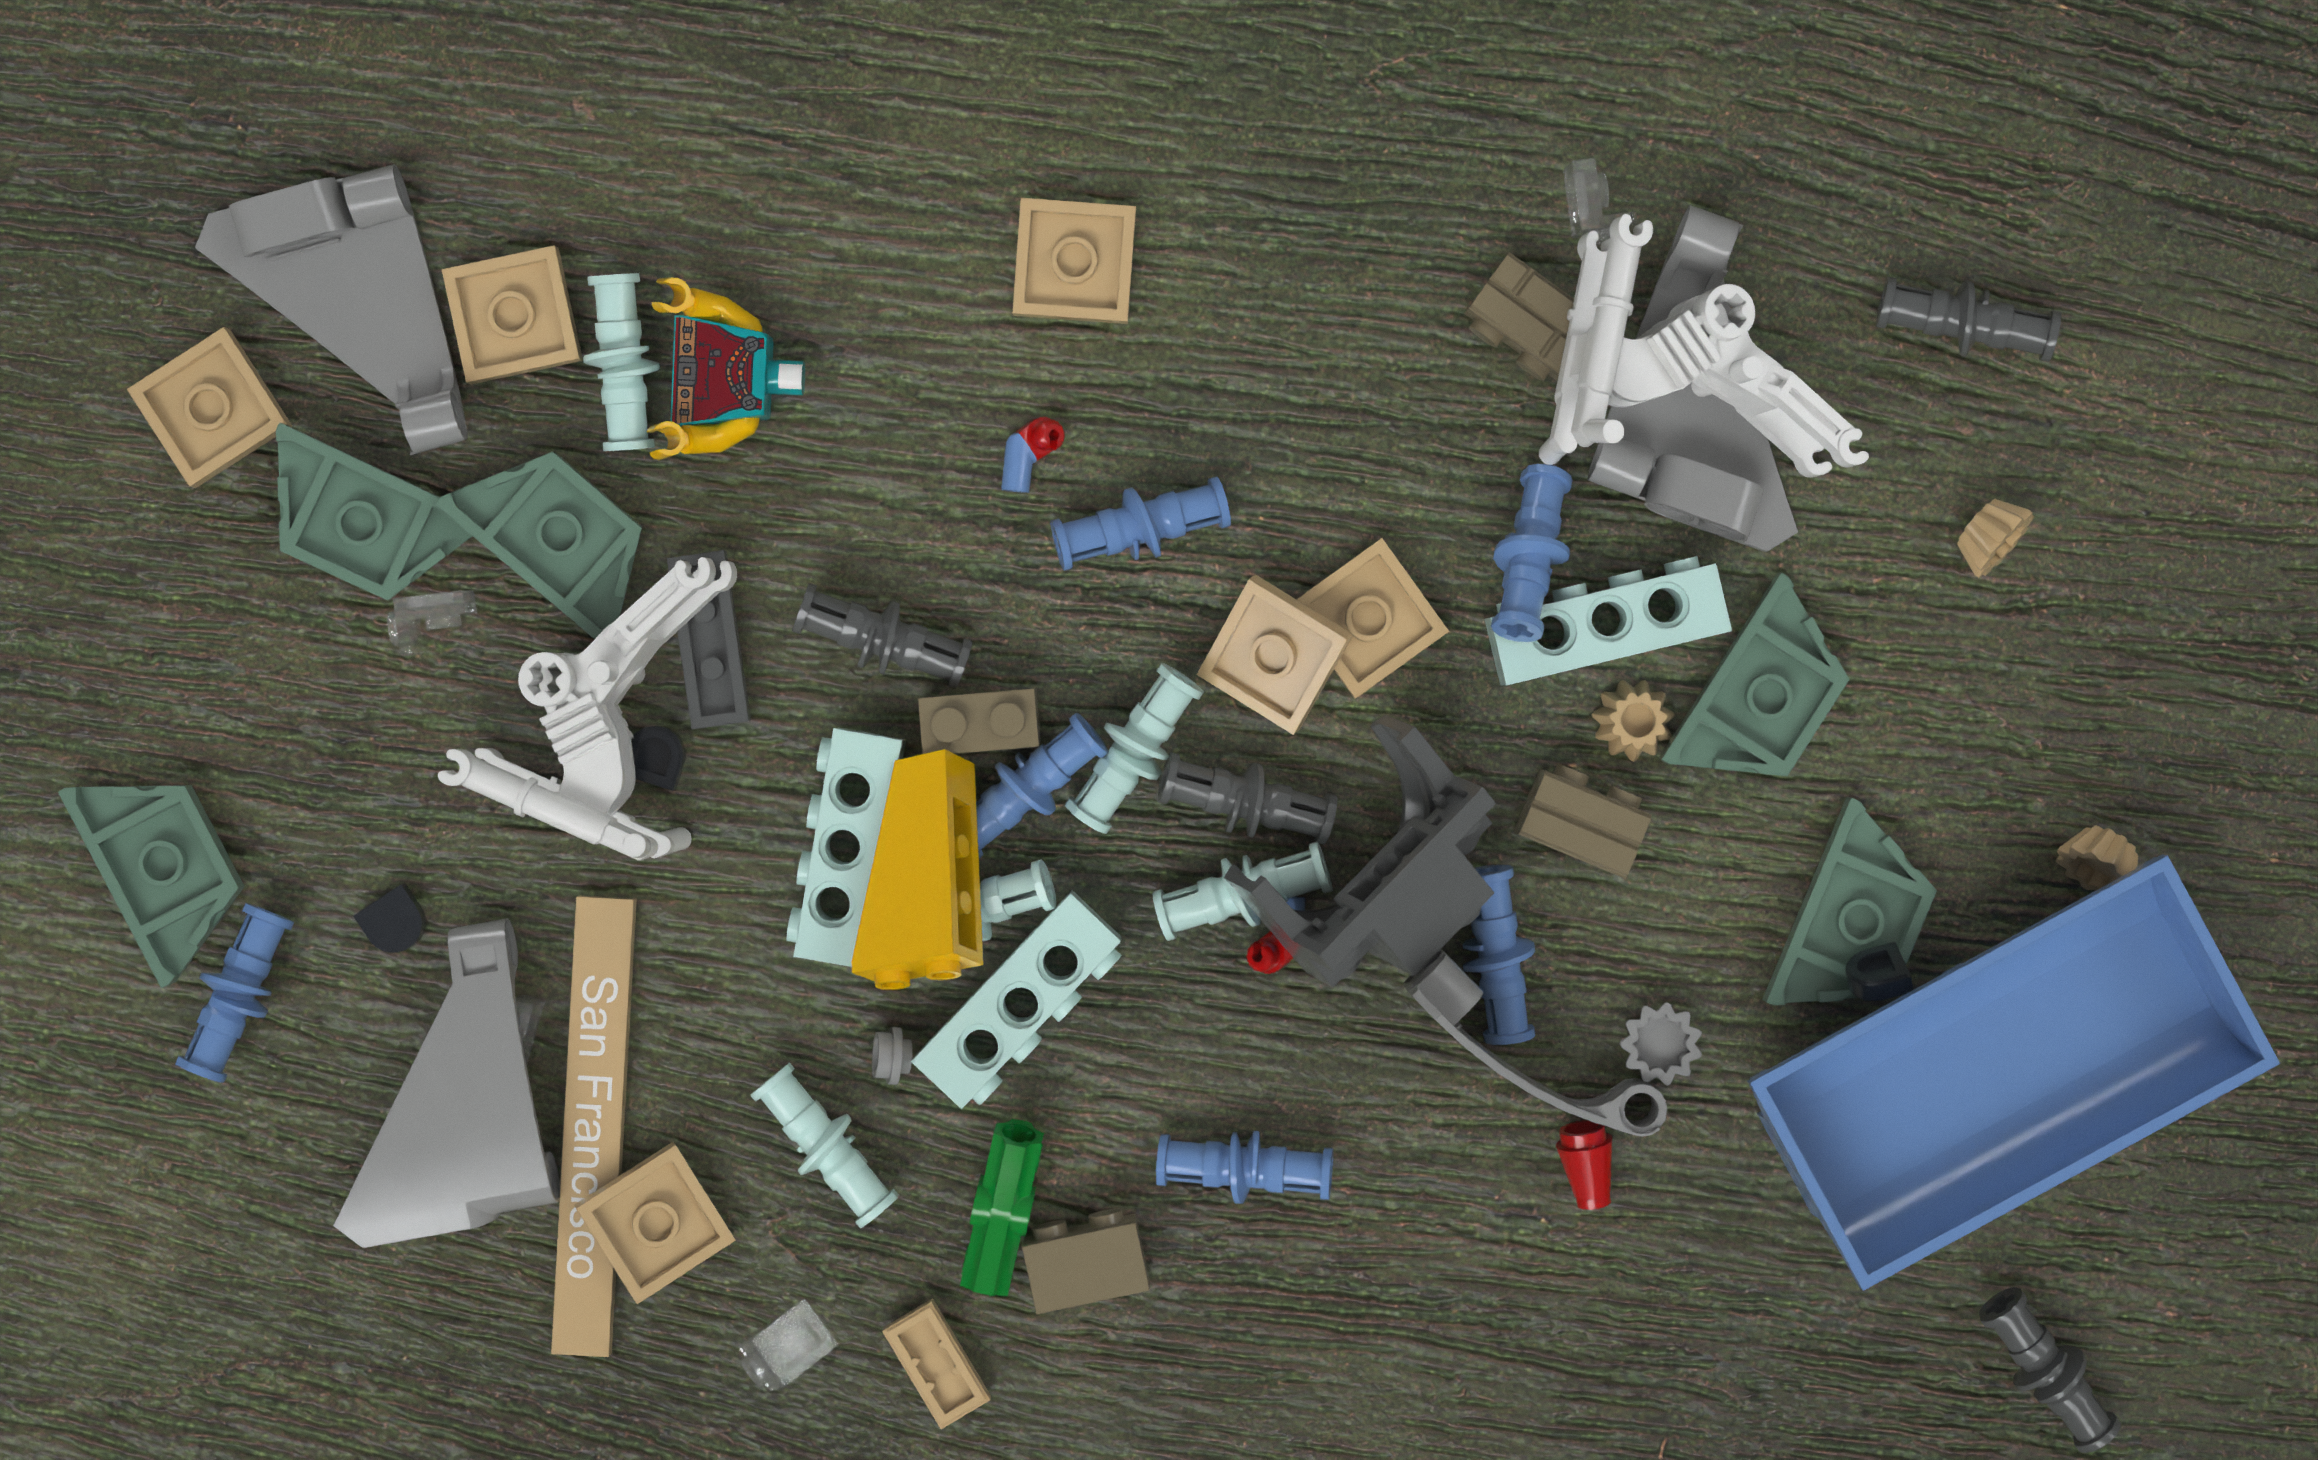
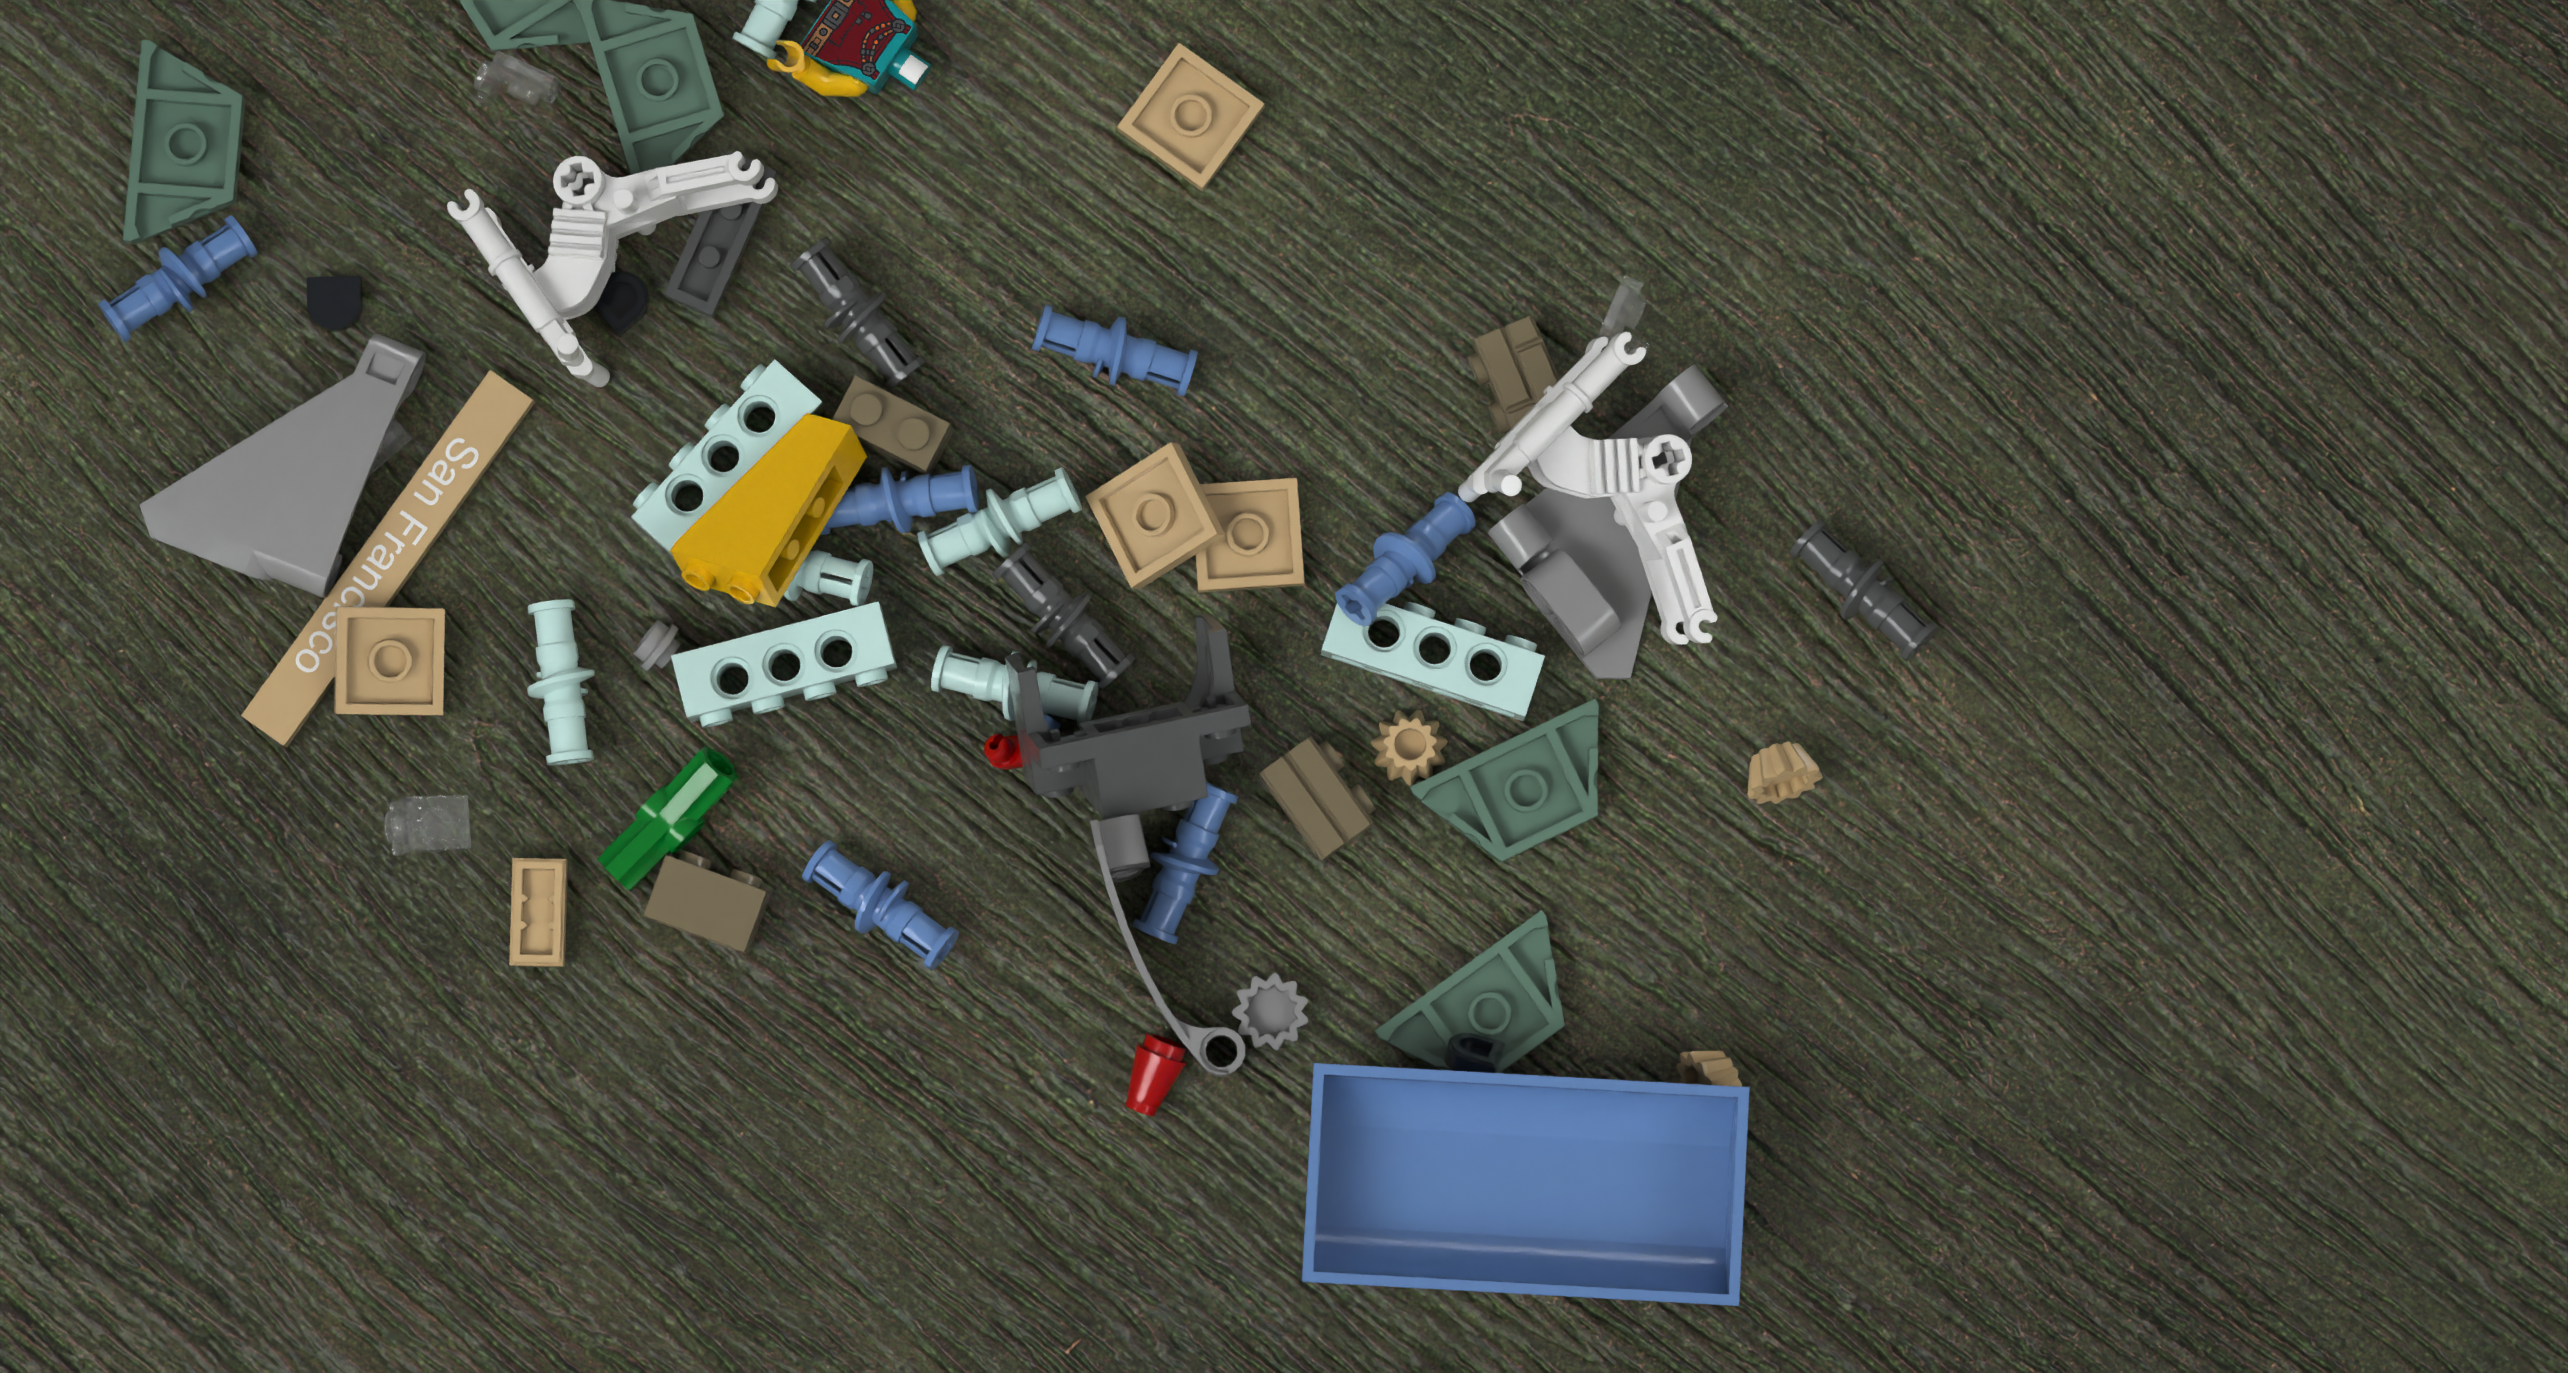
camera: 30 degrees right, 5 degrees down
arm [1001,417,1065,493] -> none

